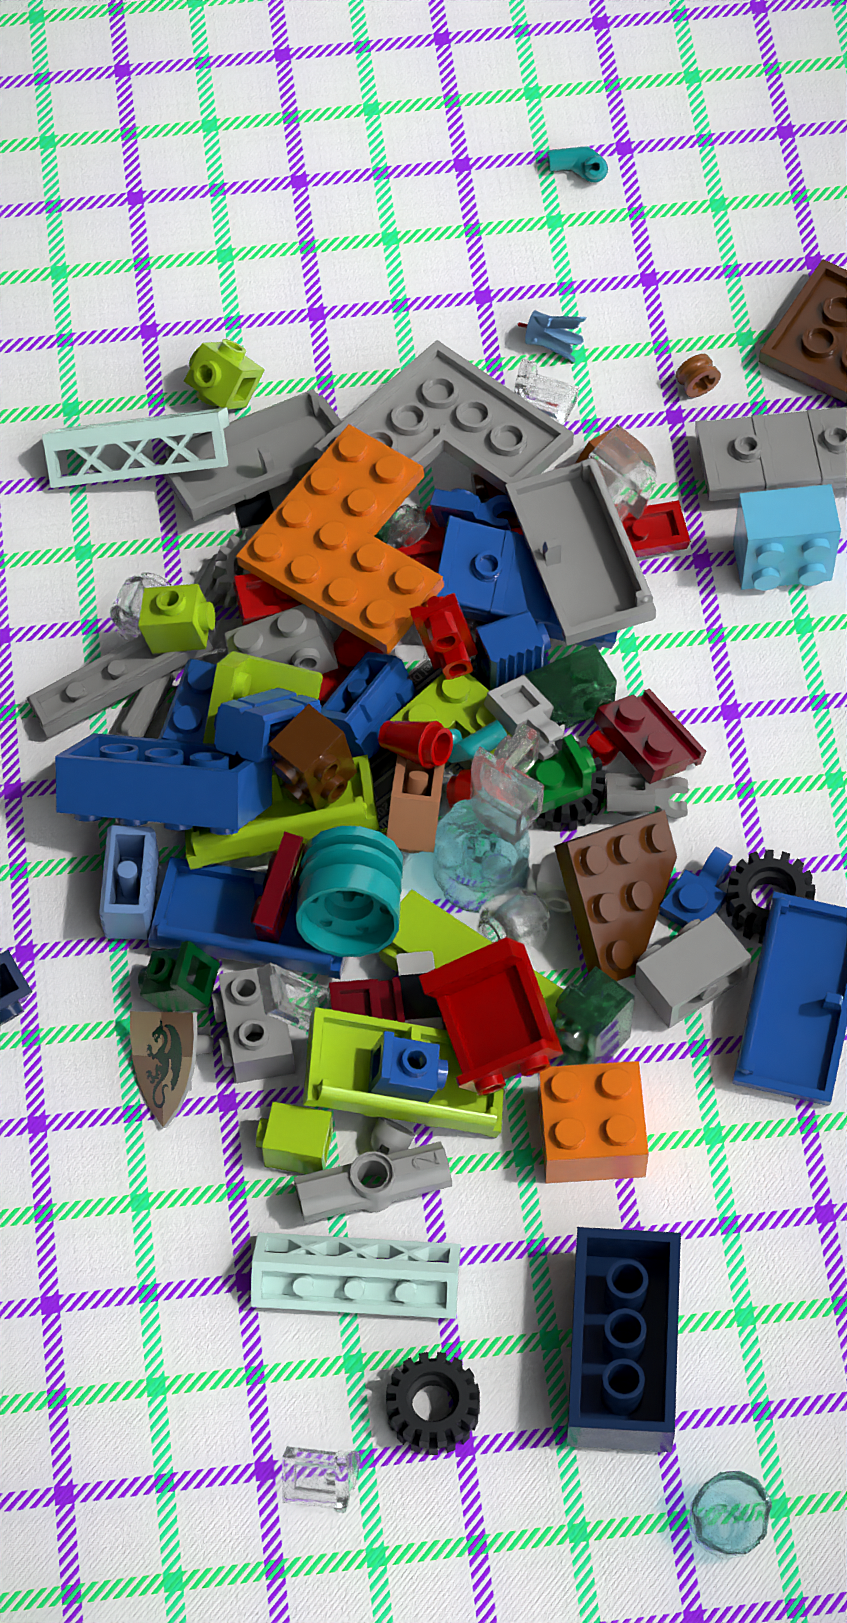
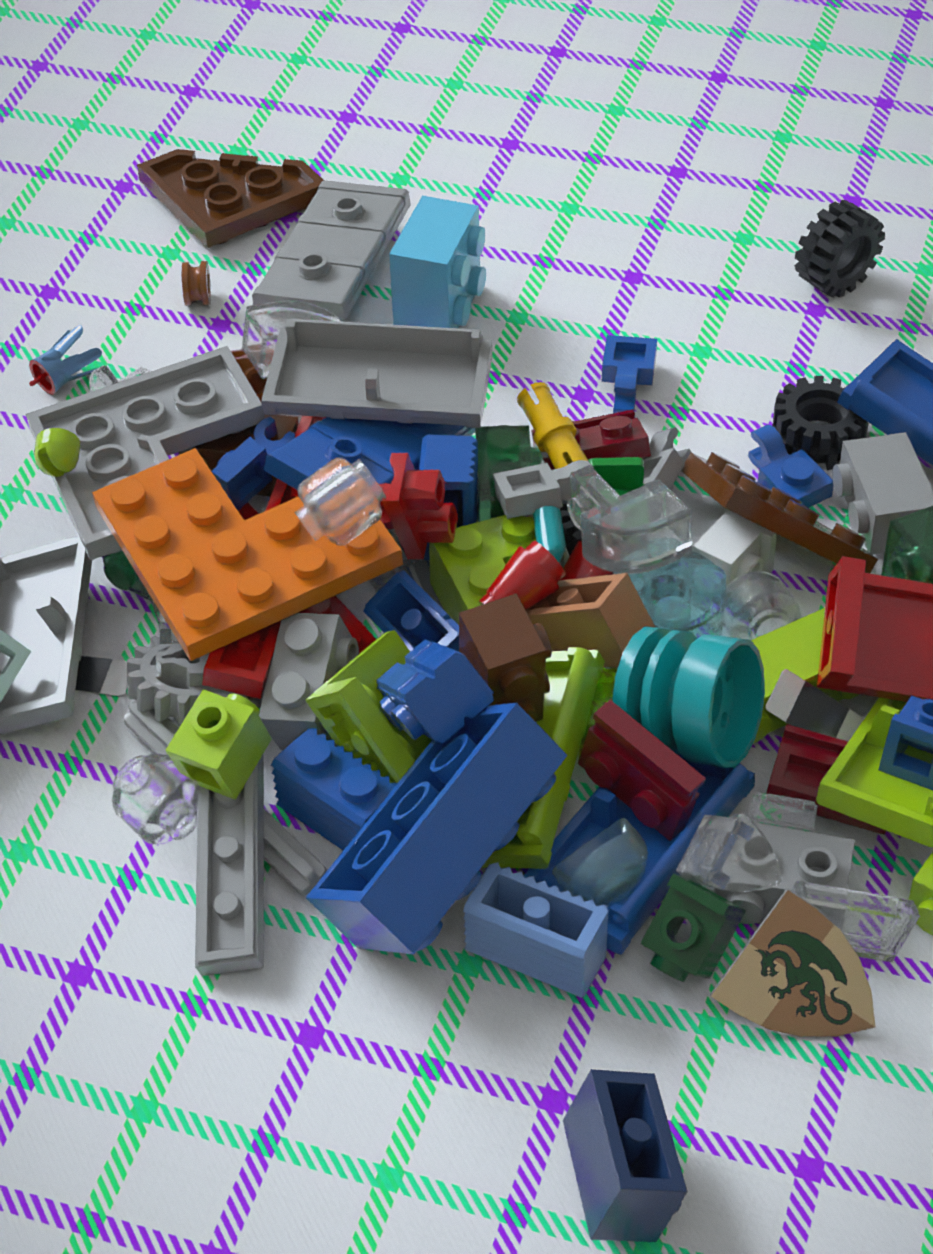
camera: 65 degrees left, 15 degrees down
none -> lime hinge [34,428,81,477]
none -> clear head [294,457,386,546]
none -> yellow pin [517,382,588,487]
none -> clear light blue hair [552,818,649,906]
none -> blue plate [601,335,657,413]
none -> clear tile [676,814,783,892]
none -> clear tile [791,880,920,962]

